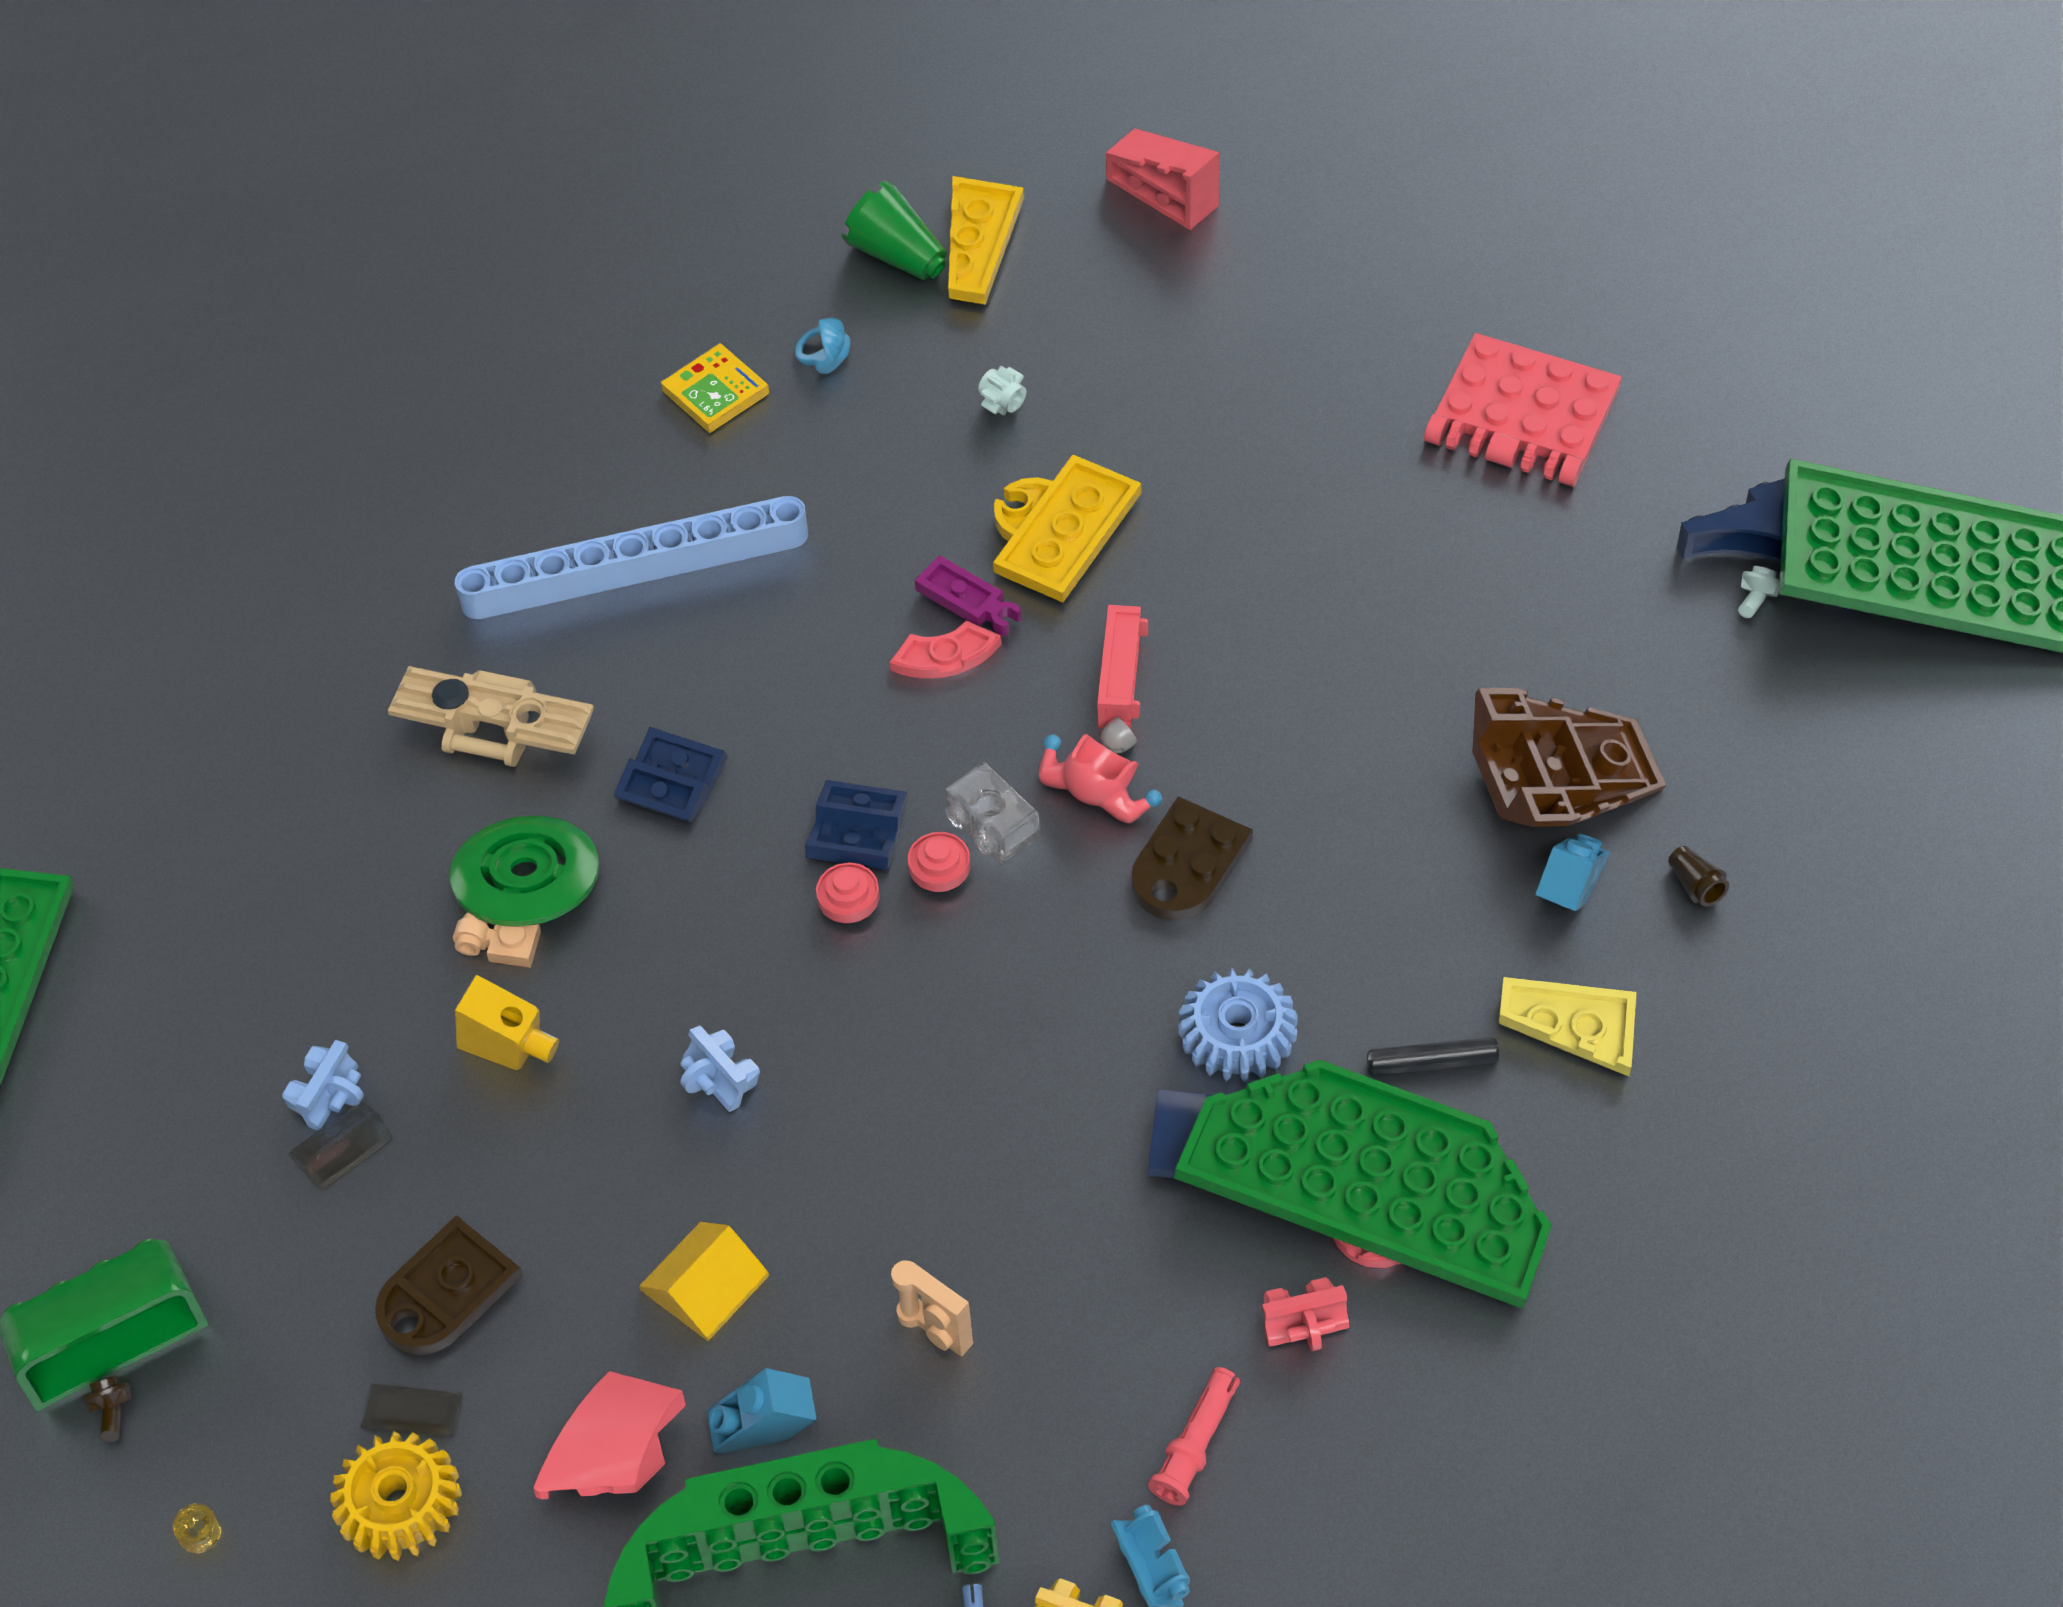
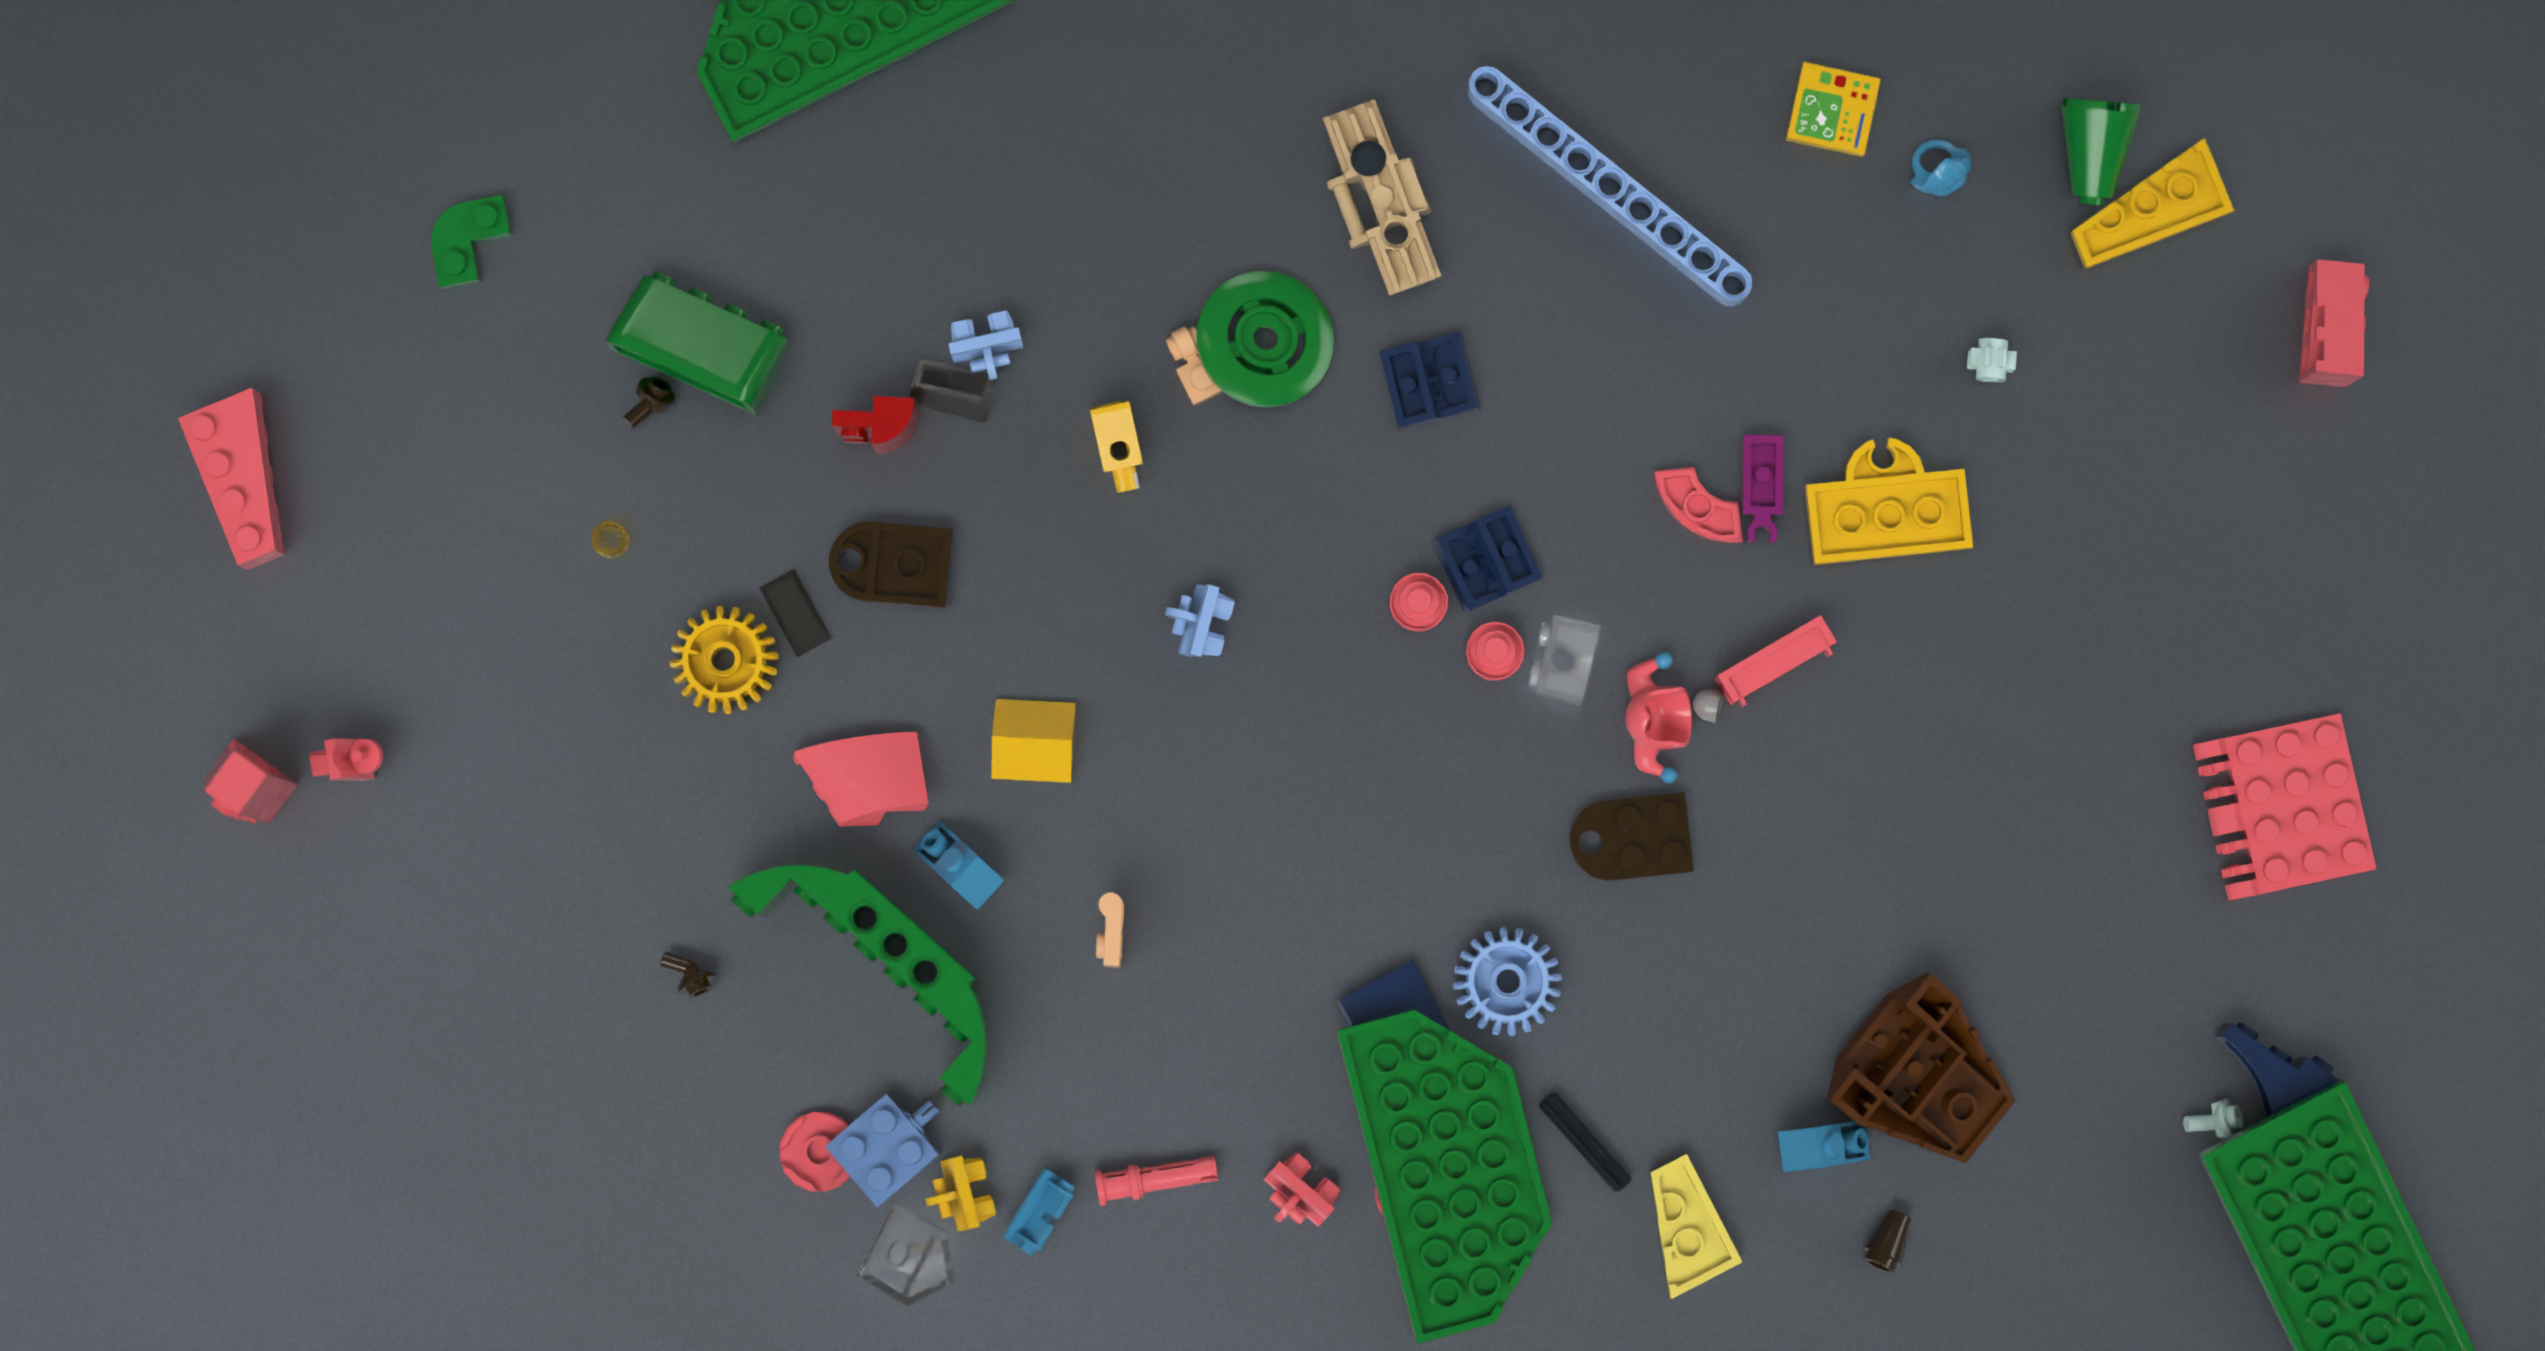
camera: 45 degrees right, 30 degrees up
none -> red brick [832,396,919,454]

